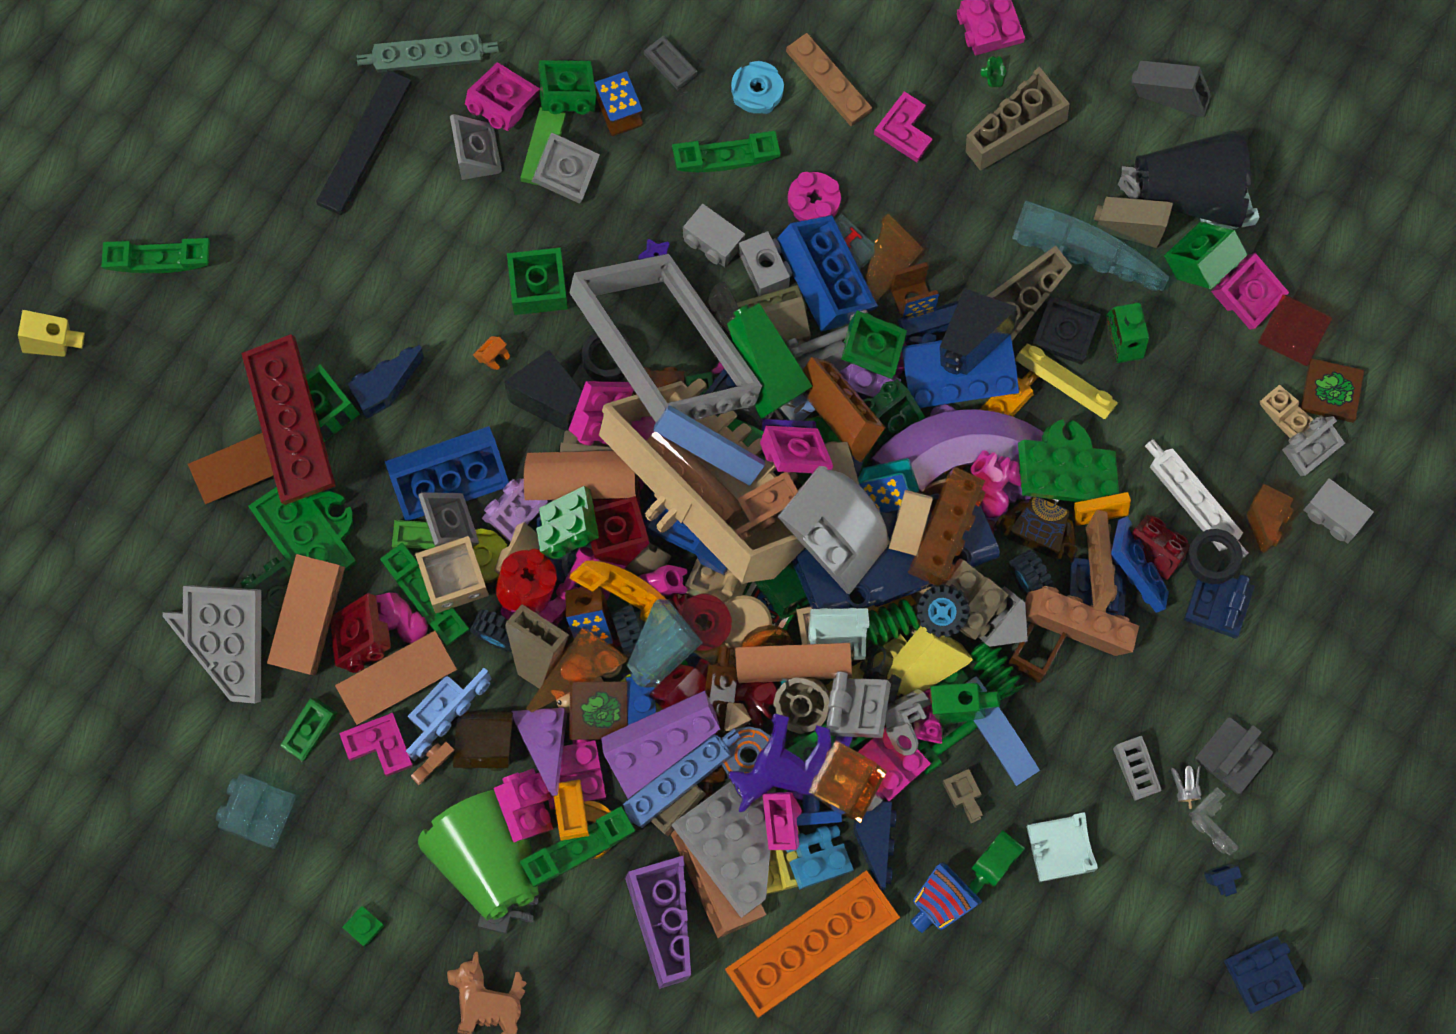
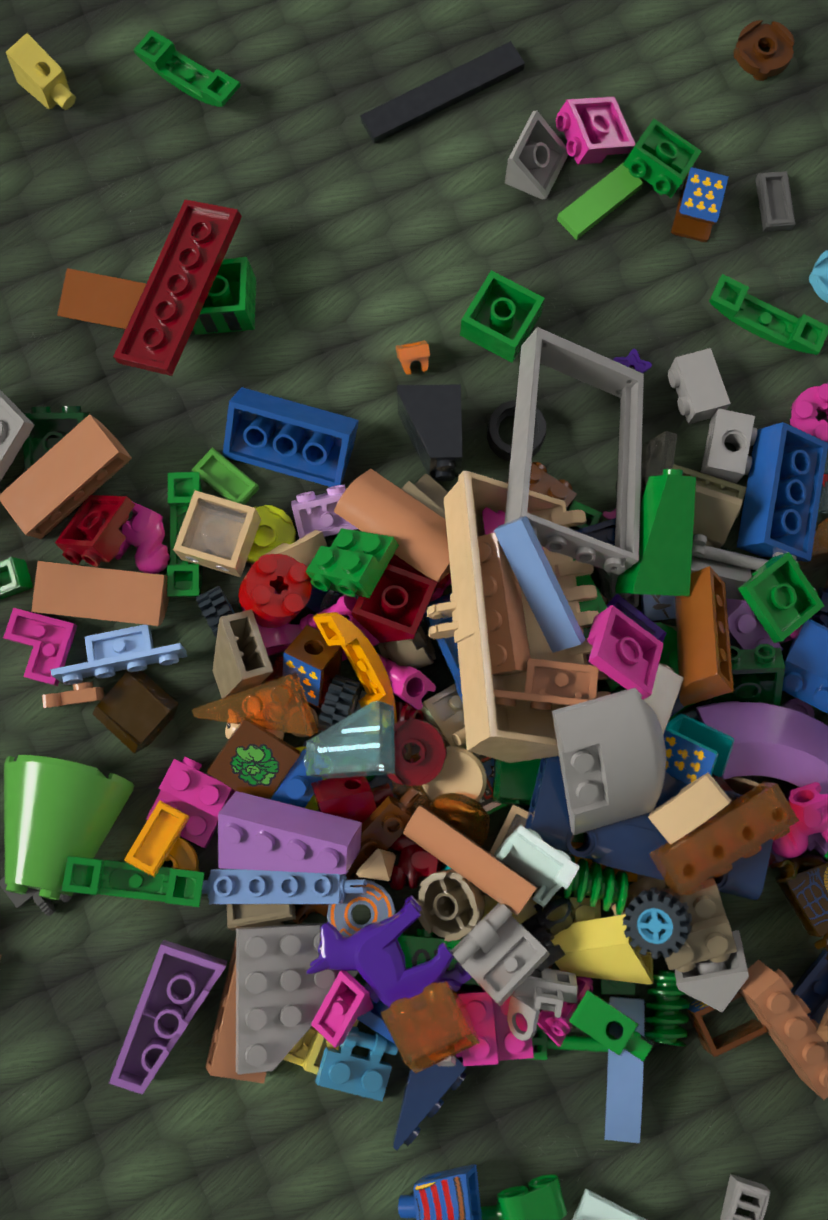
camera: 40 degrees right, 5 degrees up
green plate [248,487,357,572] -> none
dark blue slope [348,345,424,419] -> none
sand green plate [357,34,499,72] -> none
light grey slope [419,492,479,555] -> none
dark pink plate [493,768,553,842] -> none
medium lavender wing [512,708,567,796] -> none
light grey plate [531,133,600,203] -> none
dark pink plate [569,381,634,446] -> none
orange plate [725,870,900,1018] -> none
dark tan plate [943,769,983,824] -> none
black wheel [1009,550,1054,597] -> none

